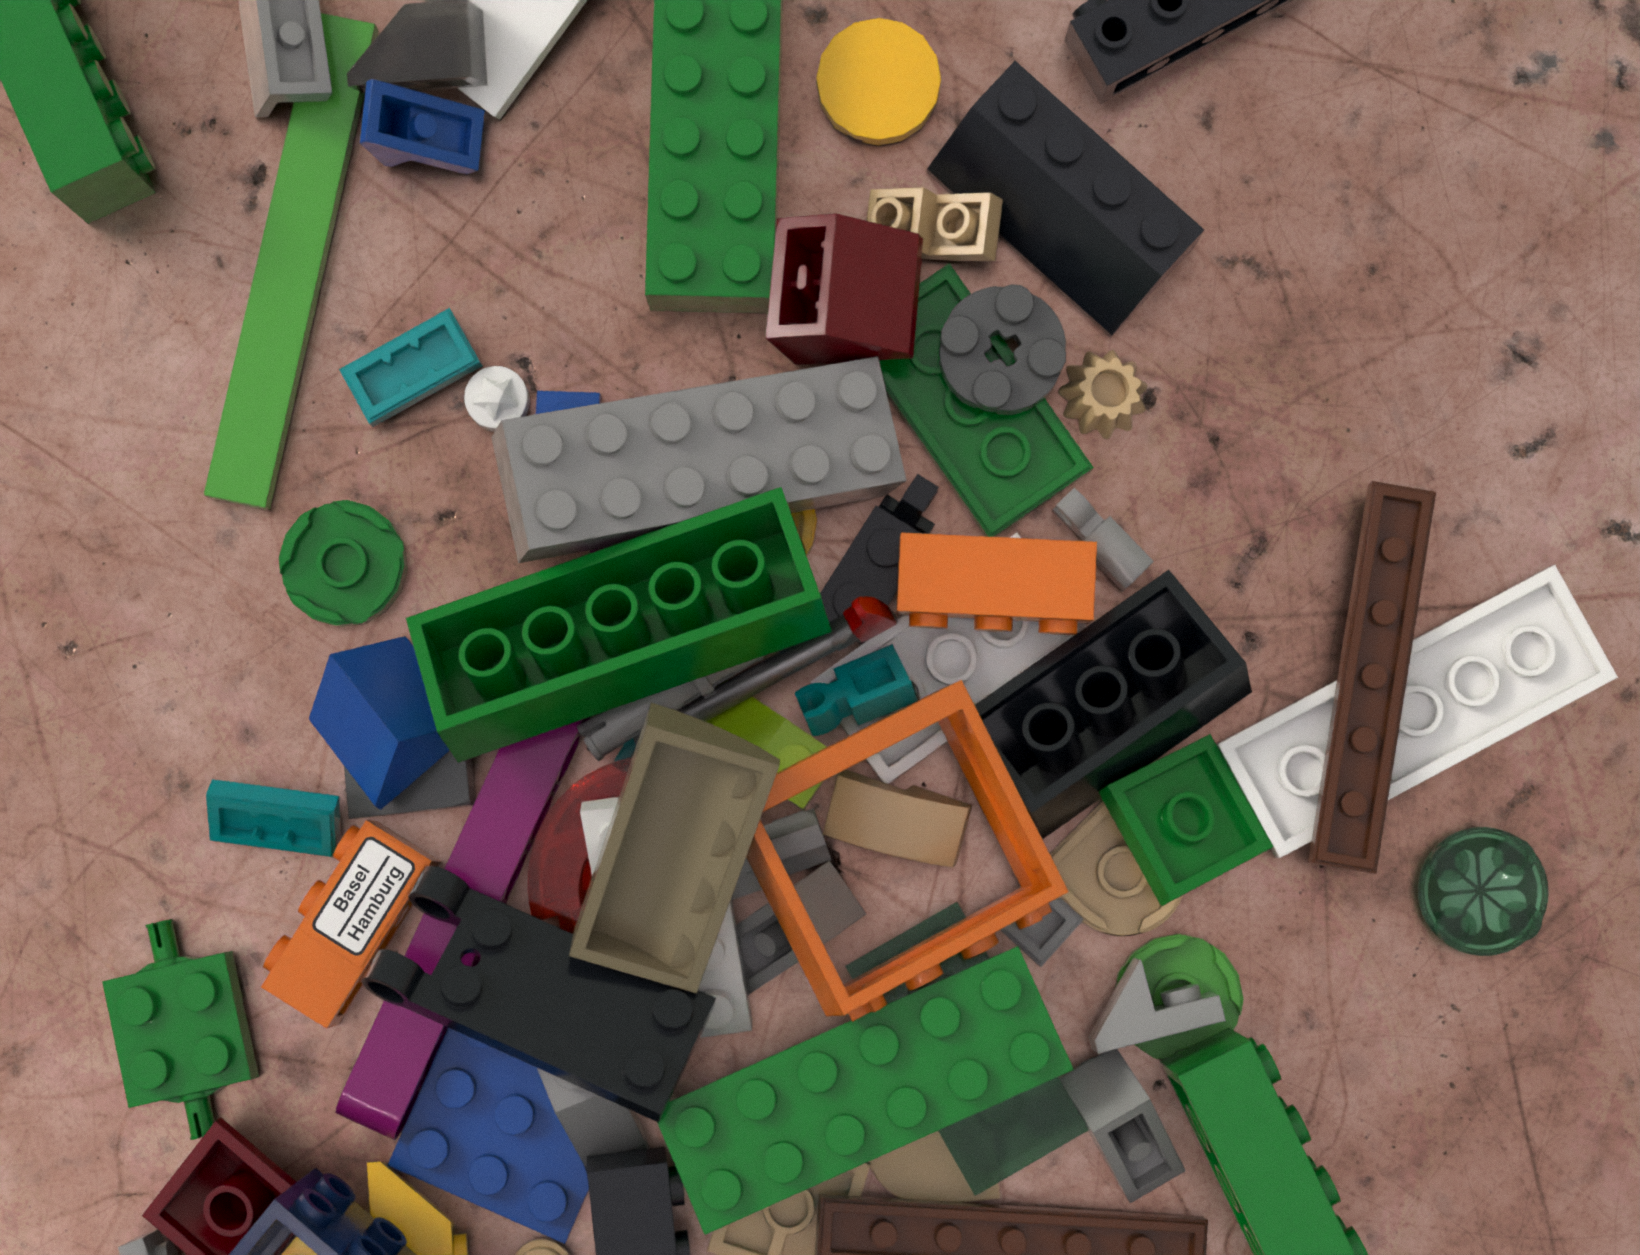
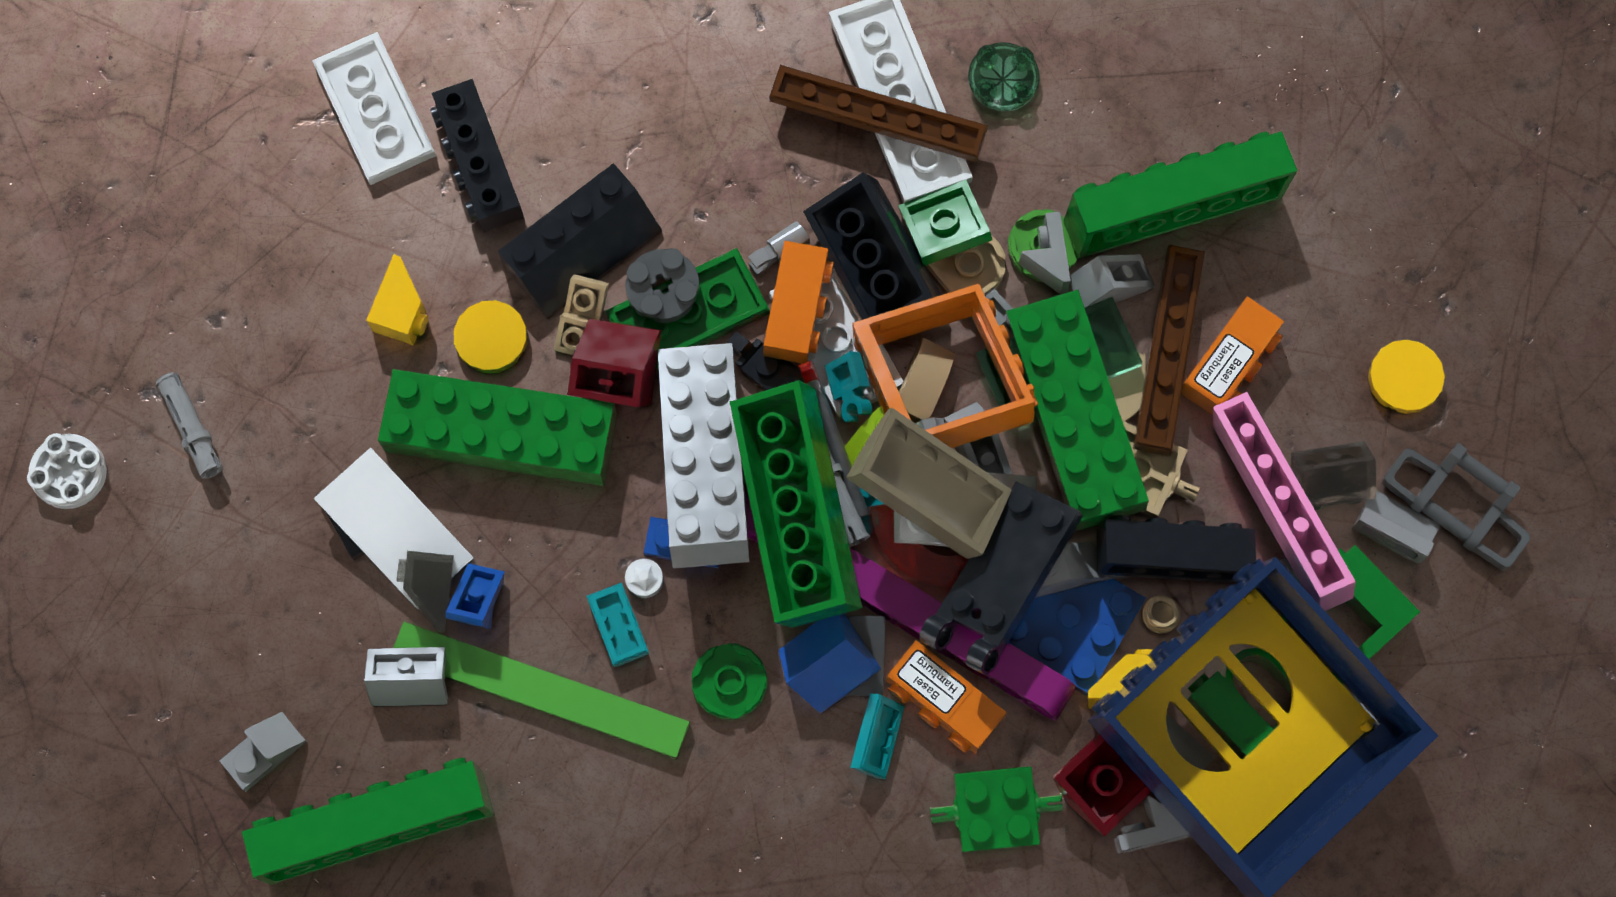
camera: 85 degrees left, 10 degrees down
tan piece [1058,350,1148,439] -> none

